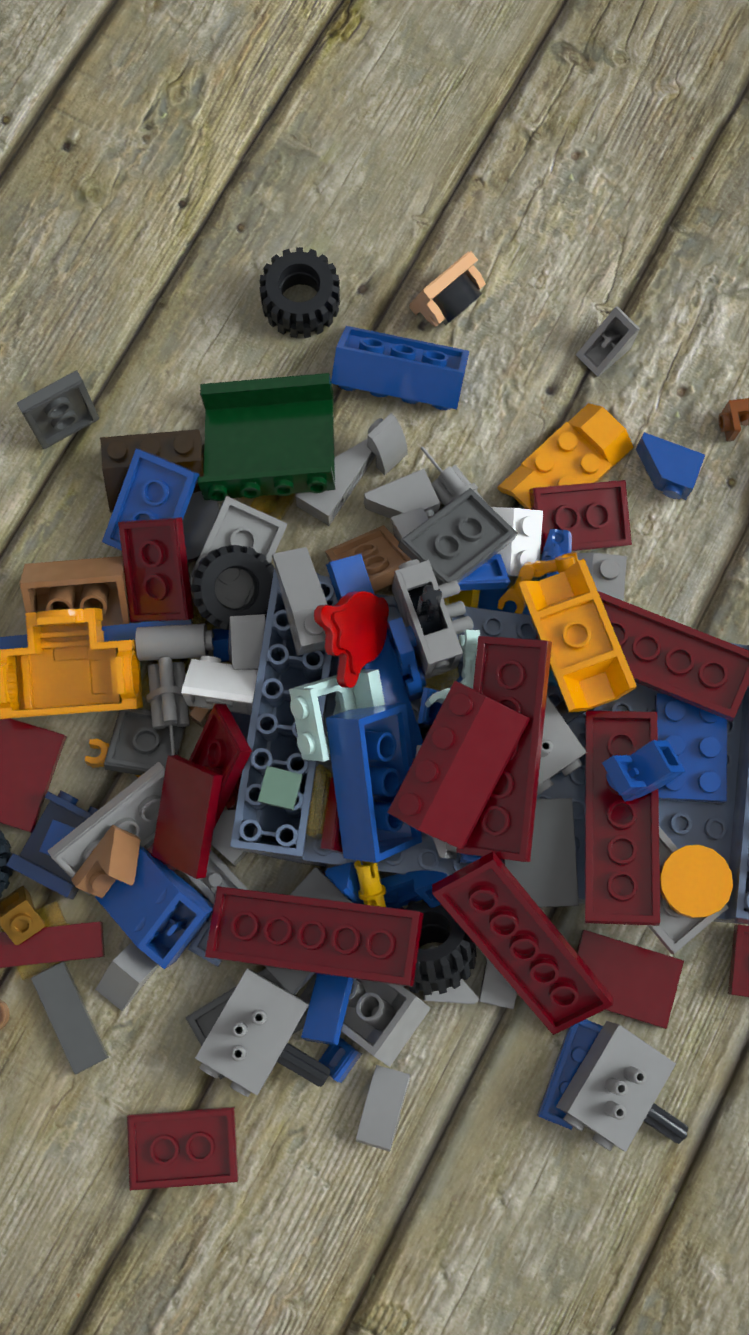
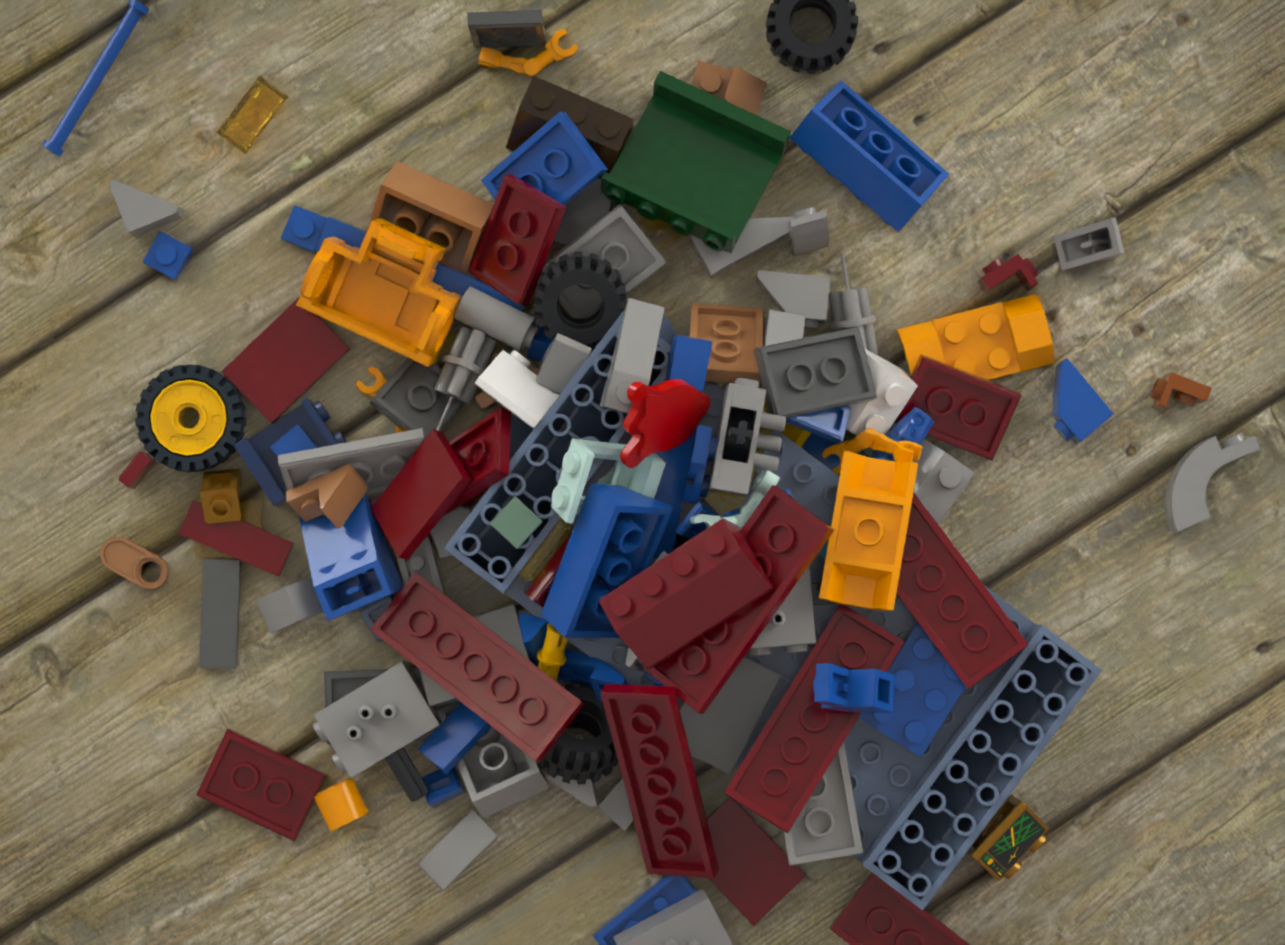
camera: 30 degrees right, 10 degrees up
piece [409,251,486,327] -> none
light orange tile [660,845,733,918] -> none
none -> light orange piece [314,778,369,832]
none -> light orange piece [478,29,578,78]
none -> medium nougat slope [691,61,767,115]
none -> dark red bracket [978,253,1038,293]

